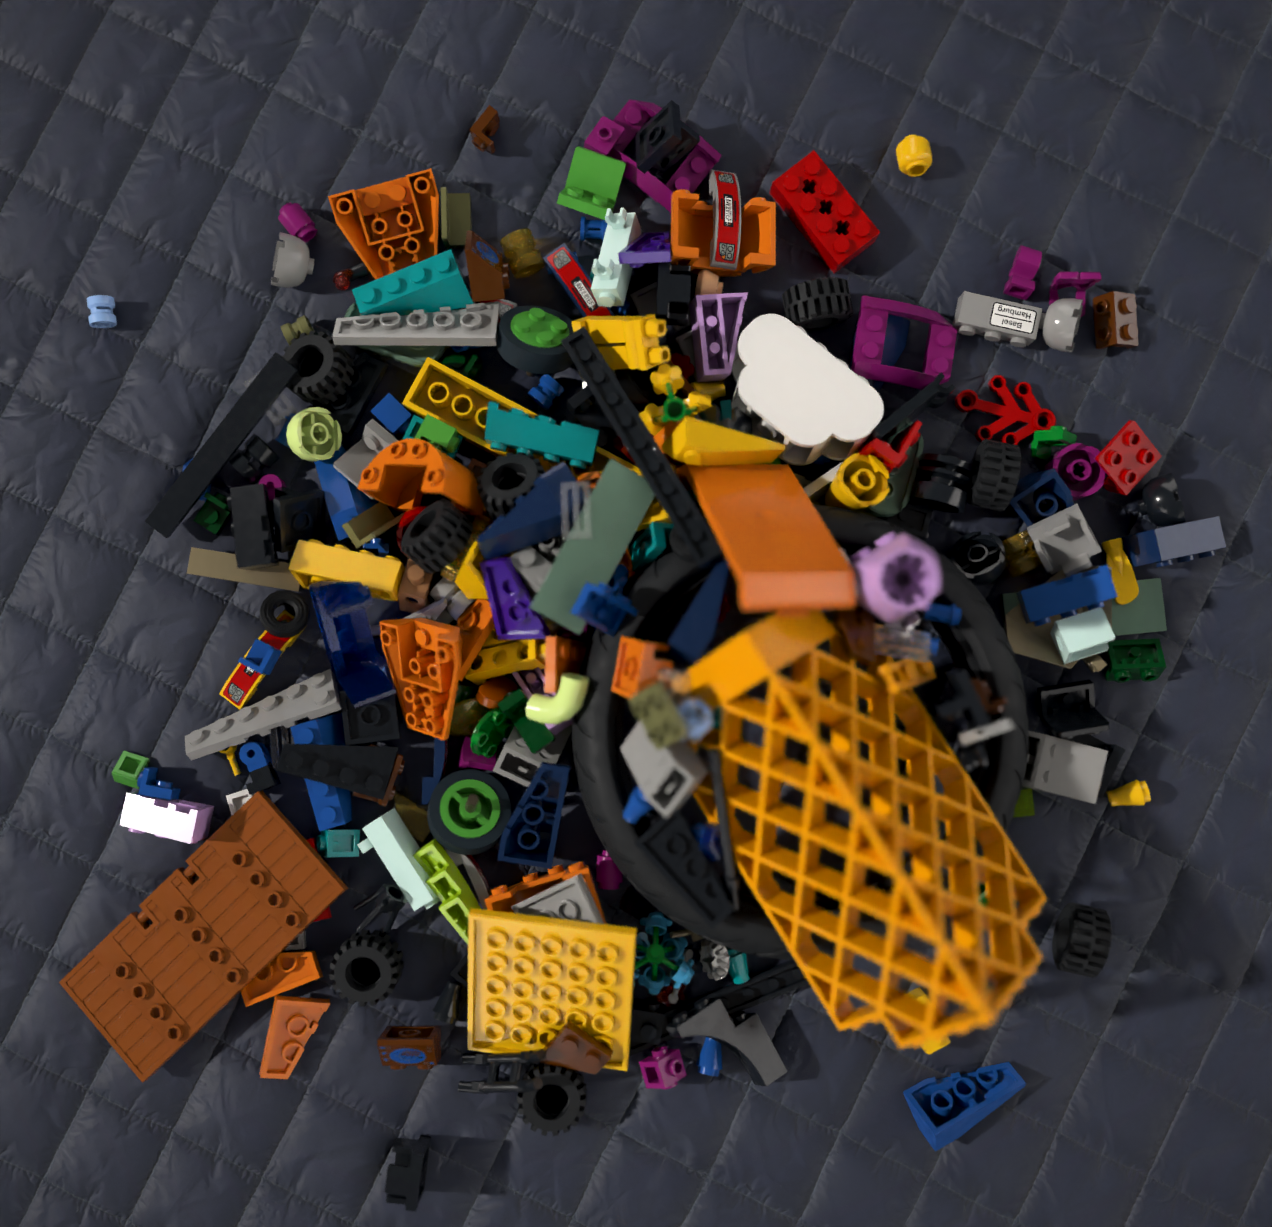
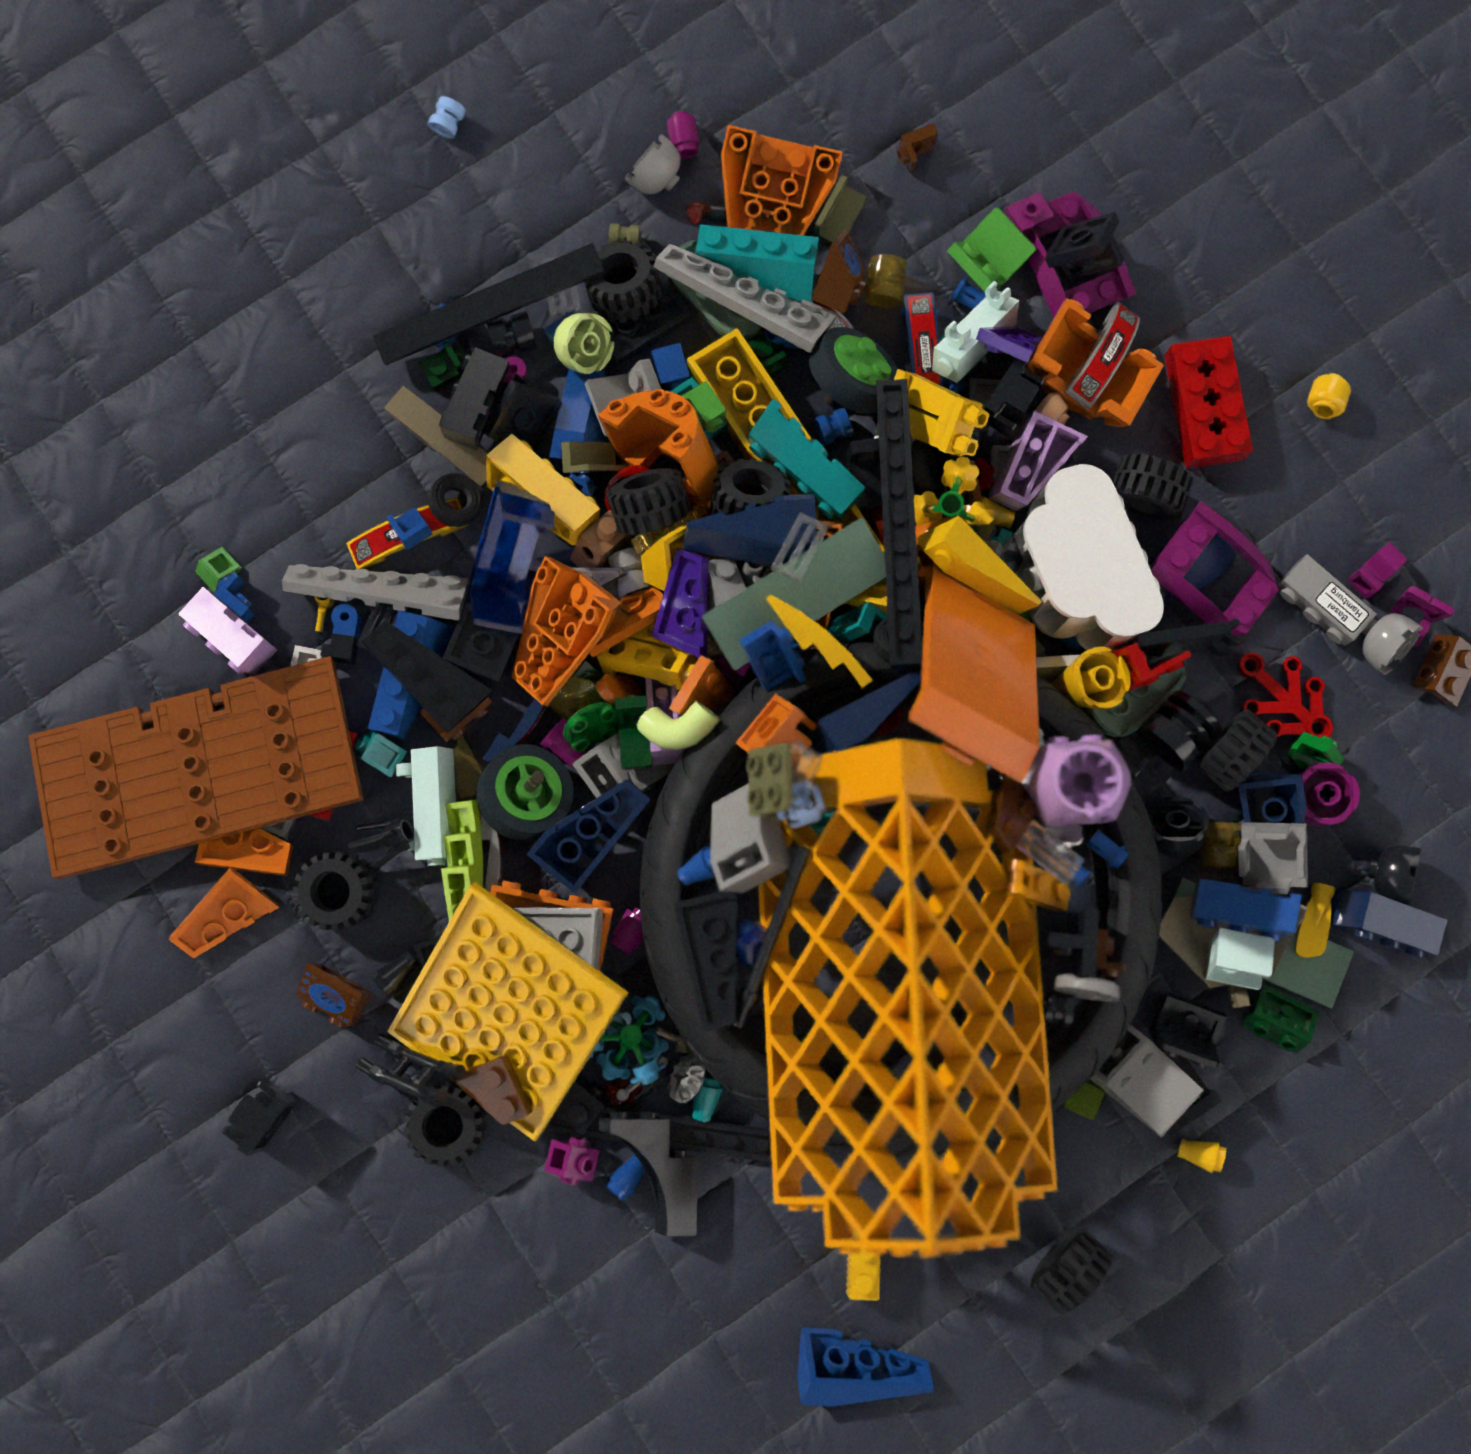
camera: 30 degrees right, 5 degrees down
red bracket [1095,420,1162,496] -> none
none -> yellow slope [766,595,872,688]

